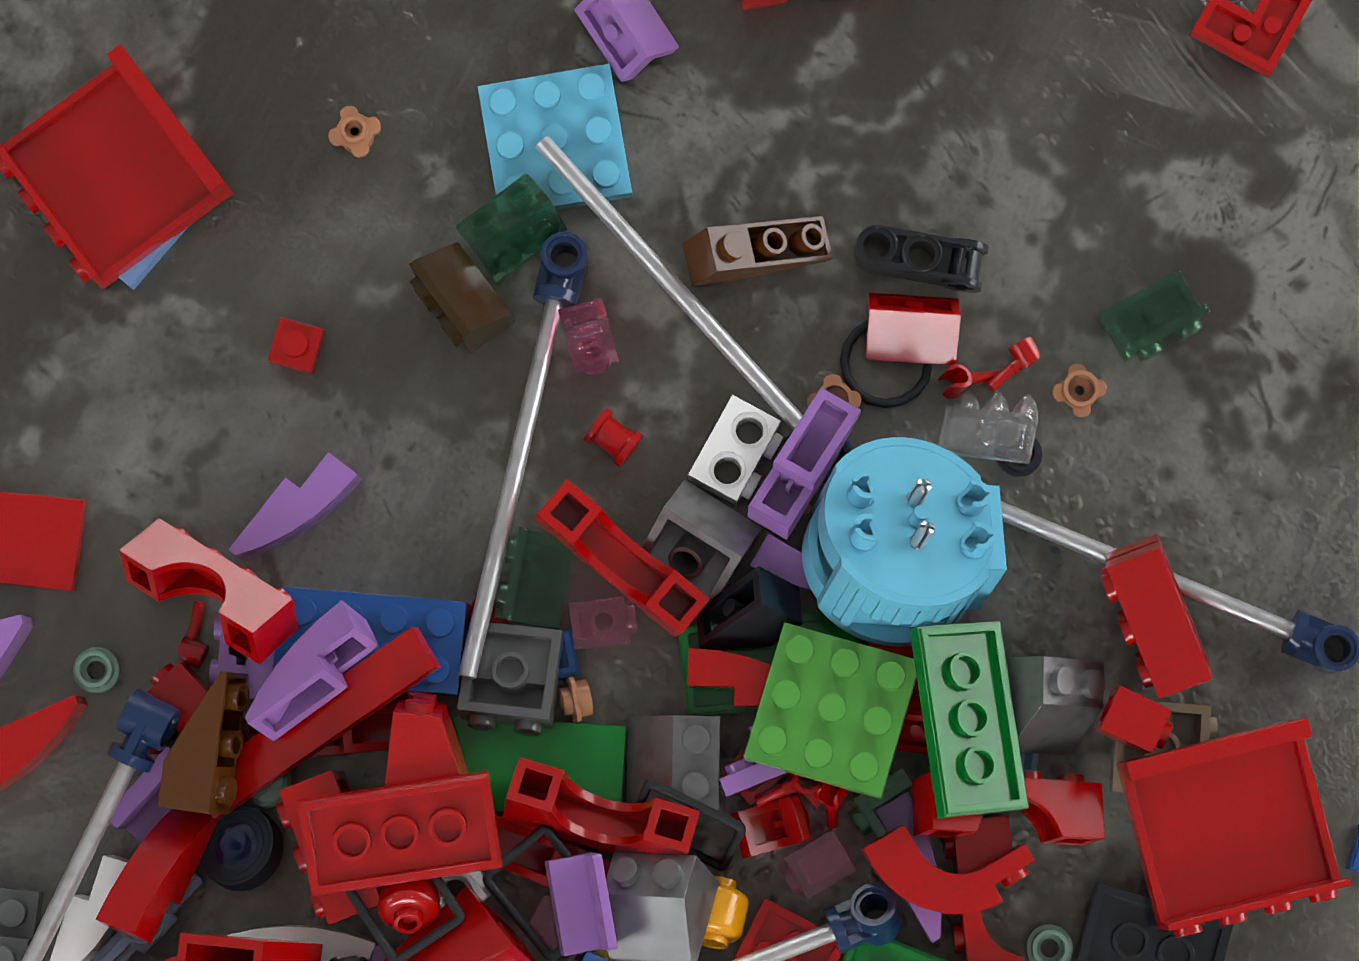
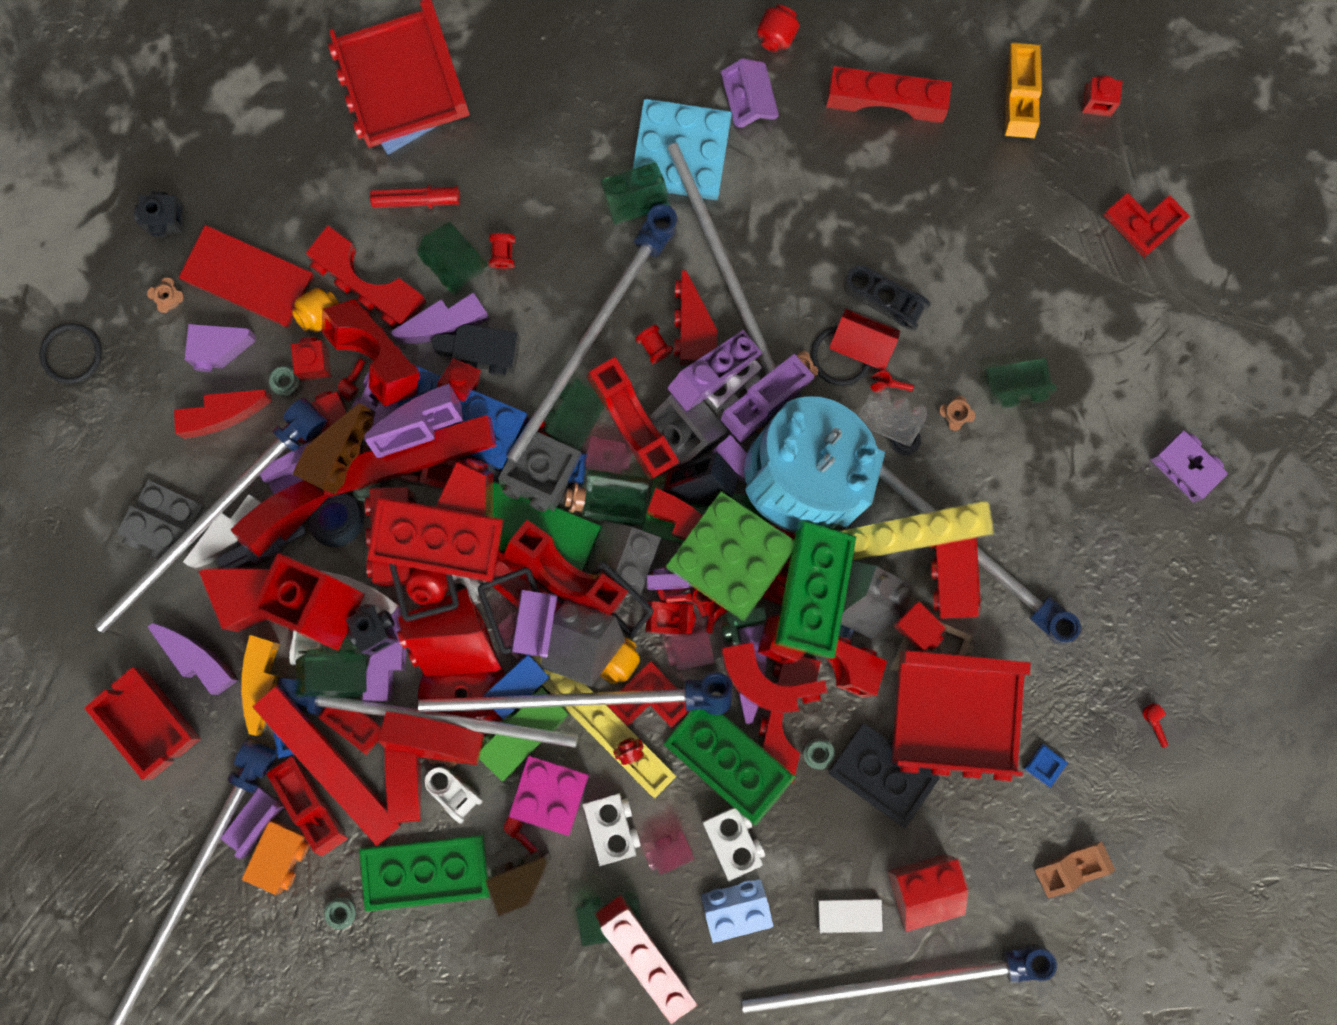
camera: 15 degrees right, 0 degrees up
red plate [268,317,326,375] -> none
nougat plate [328,106,381,158] -> none
dark brown slope [409,242,515,353] -> none
clear pink brick [558,298,619,375] -> none
reddish brown slope [682,216,833,286] -> none
red hand [986,337,1040,392] -> none
none -> red brick [291,337,331,381]
none -> light orange head [292,288,339,333]
none -> red arch [305,226,427,329]
none -> red axle [370,185,460,209]
none -> clear green bracket [417,222,488,295]
none -> black hinge [431,324,520,377]
none -> red bracket [437,358,481,402]
none -> red bush [488,233,516,269]
none -> clear green bracket [582,469,649,525]
none -> medium lavender slope [668,330,762,412]
none -> red slope [674,270,717,366]
none -> light yellow plate [840,502,993,561]

